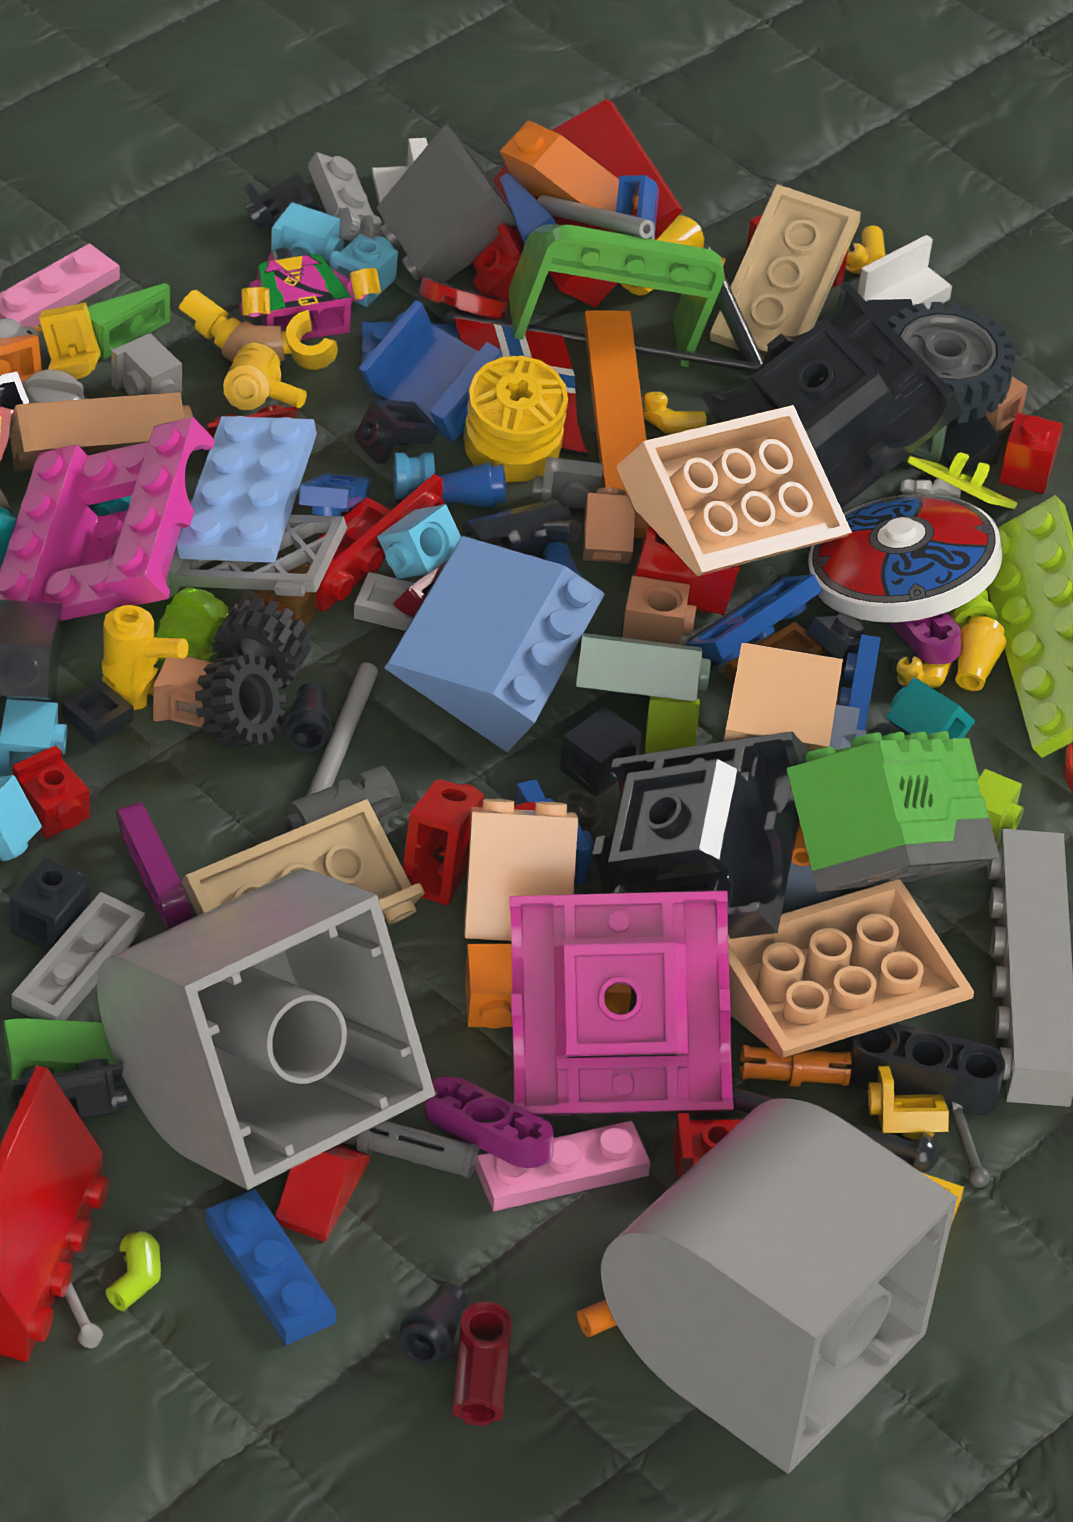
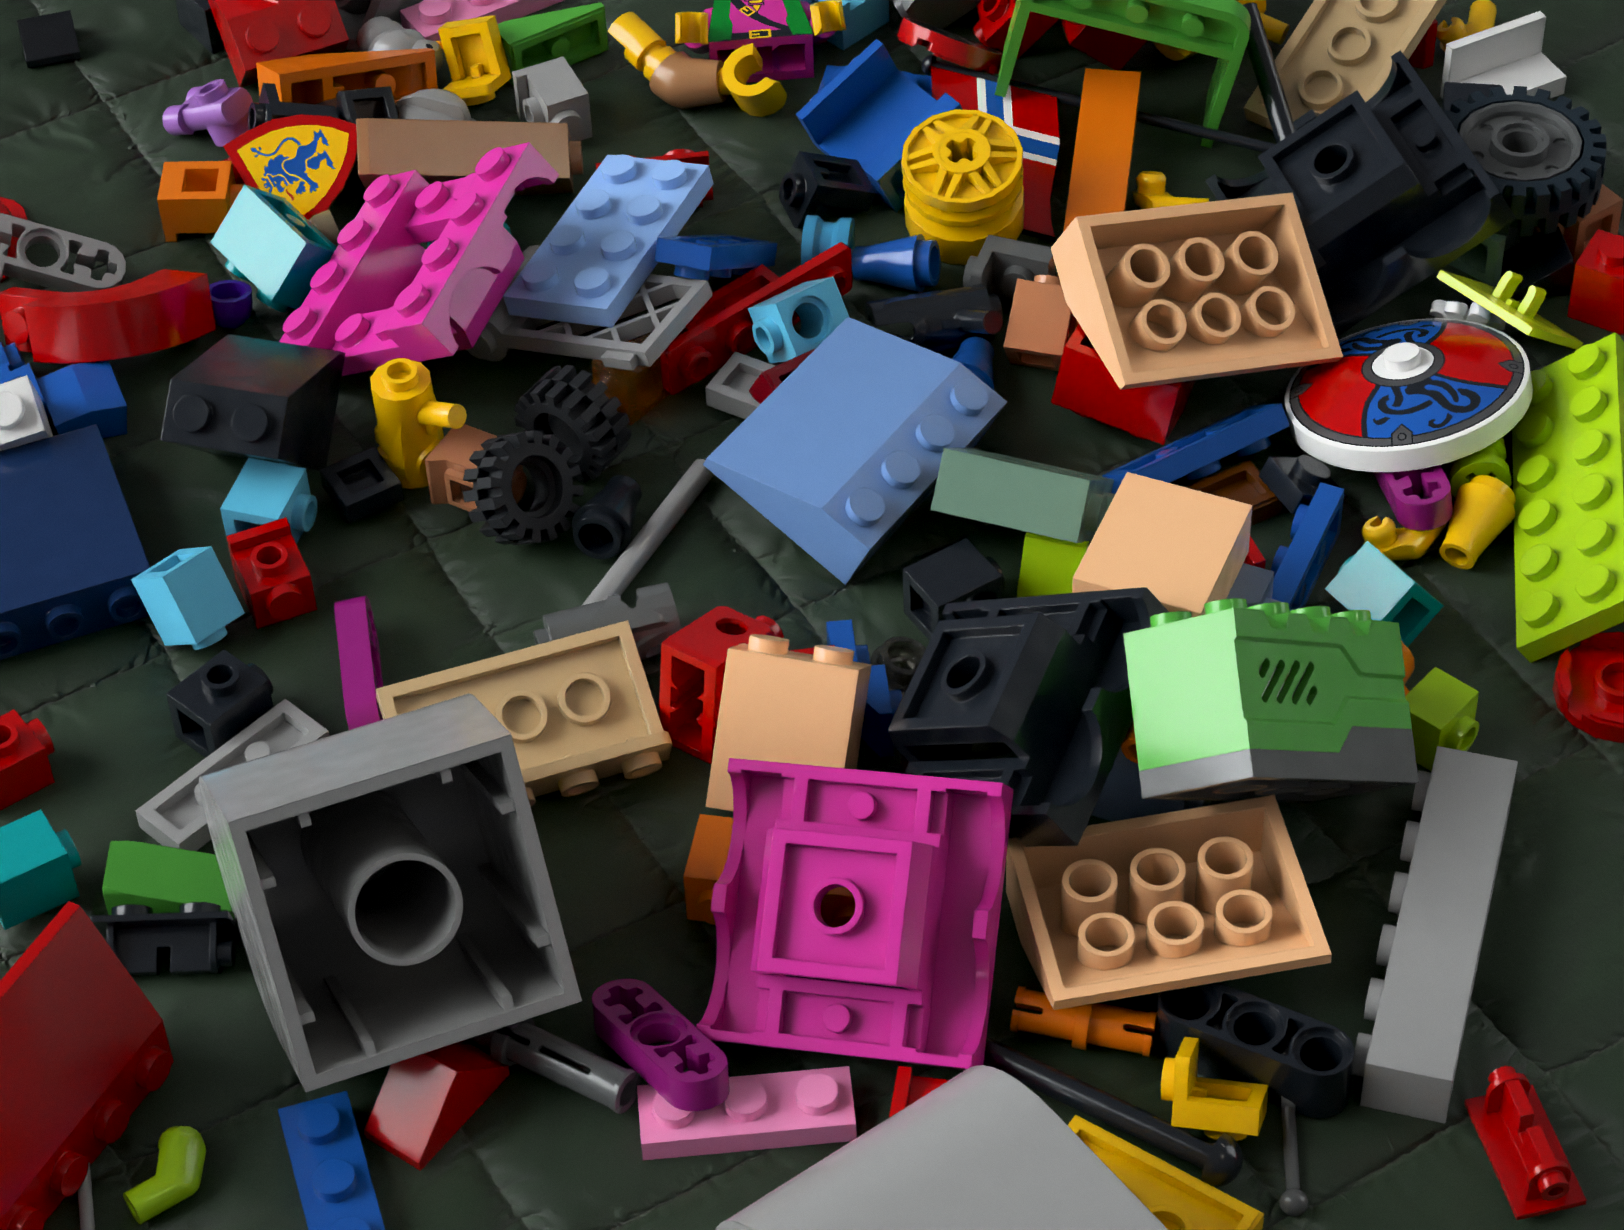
camera: 20 degrees right, 0 degrees up
clear neon green gear [154,586,228,662] -> none
yellow piece [223,342,307,410] -> none
nougat brick [622,576,697,645] -> none

